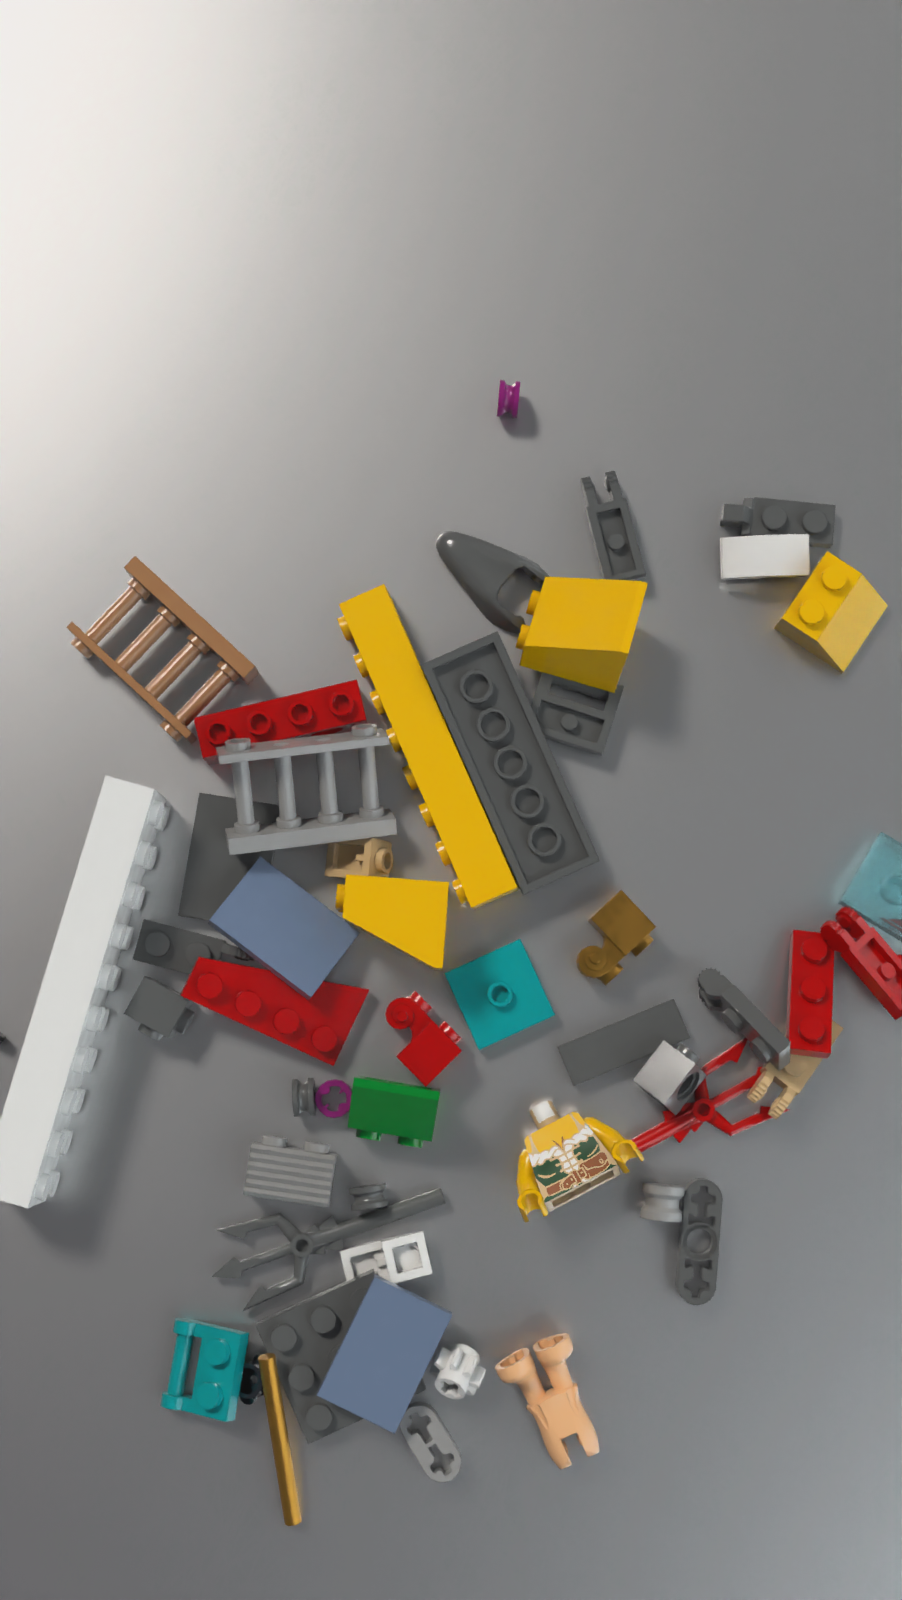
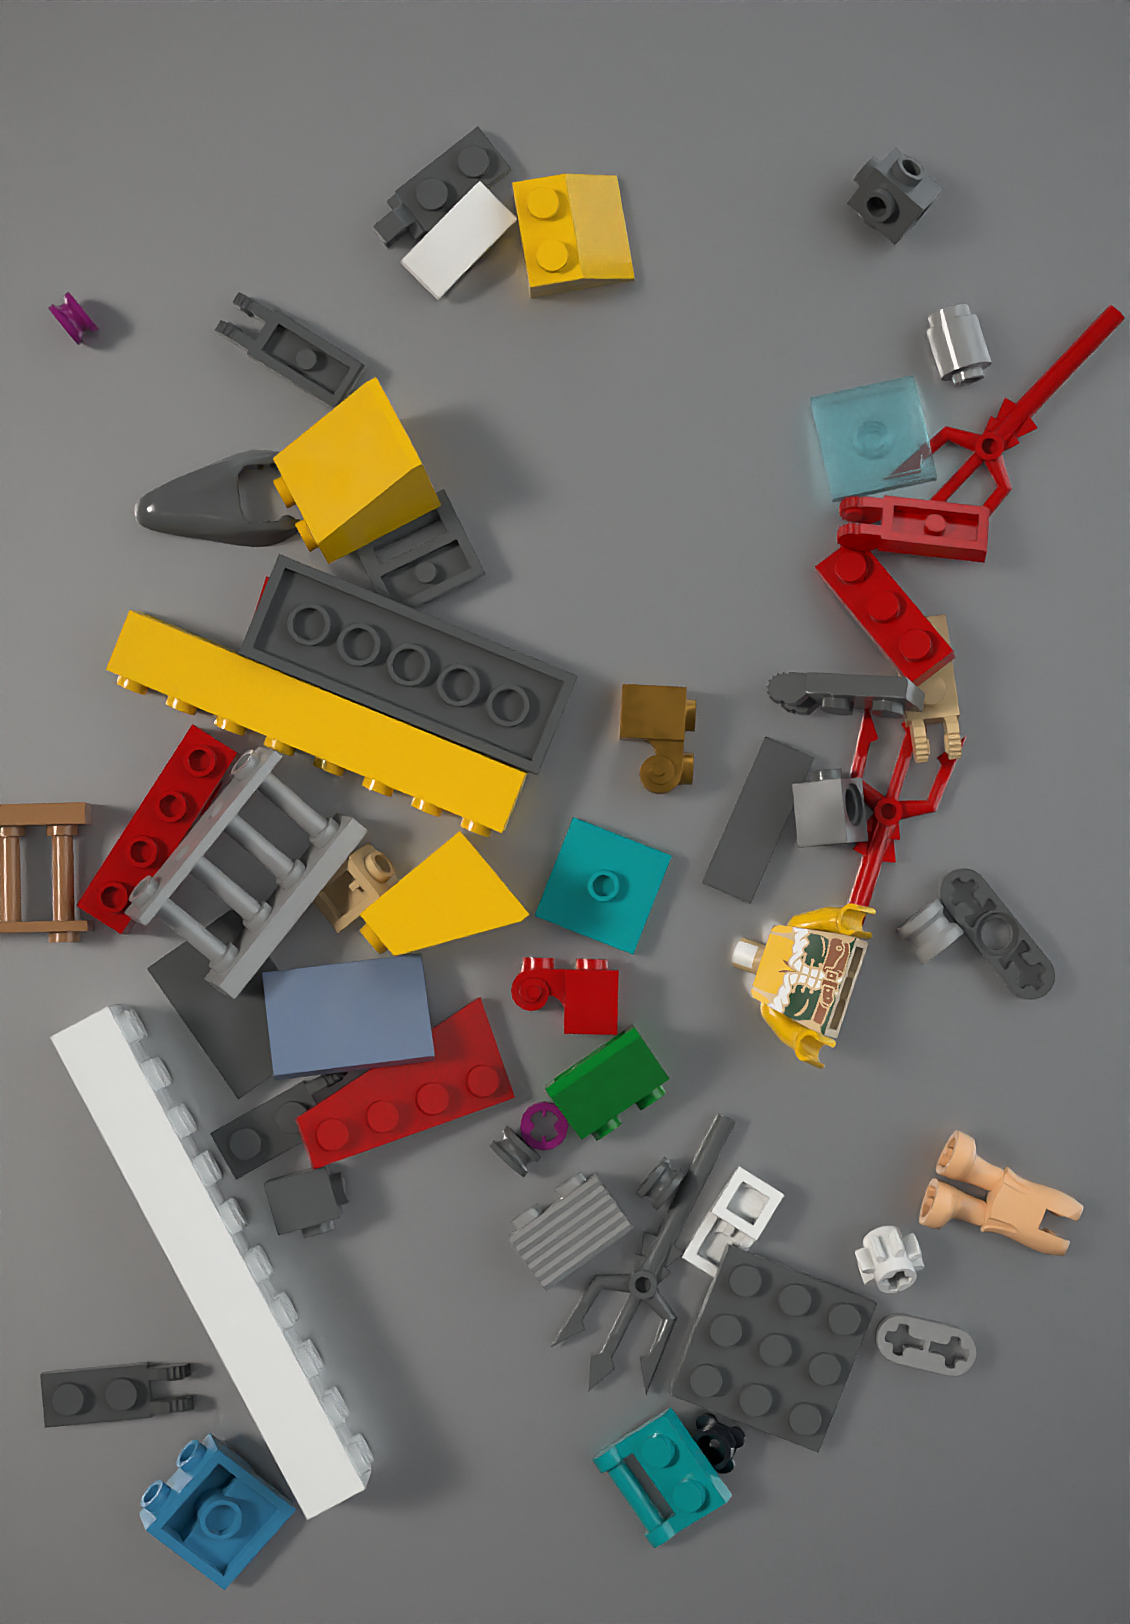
camera: 45 degrees left, 5 degrees up
pearl gold bar [258,1353,302,1526] -> none
sand blue tile [317,1274,452,1434] -> none

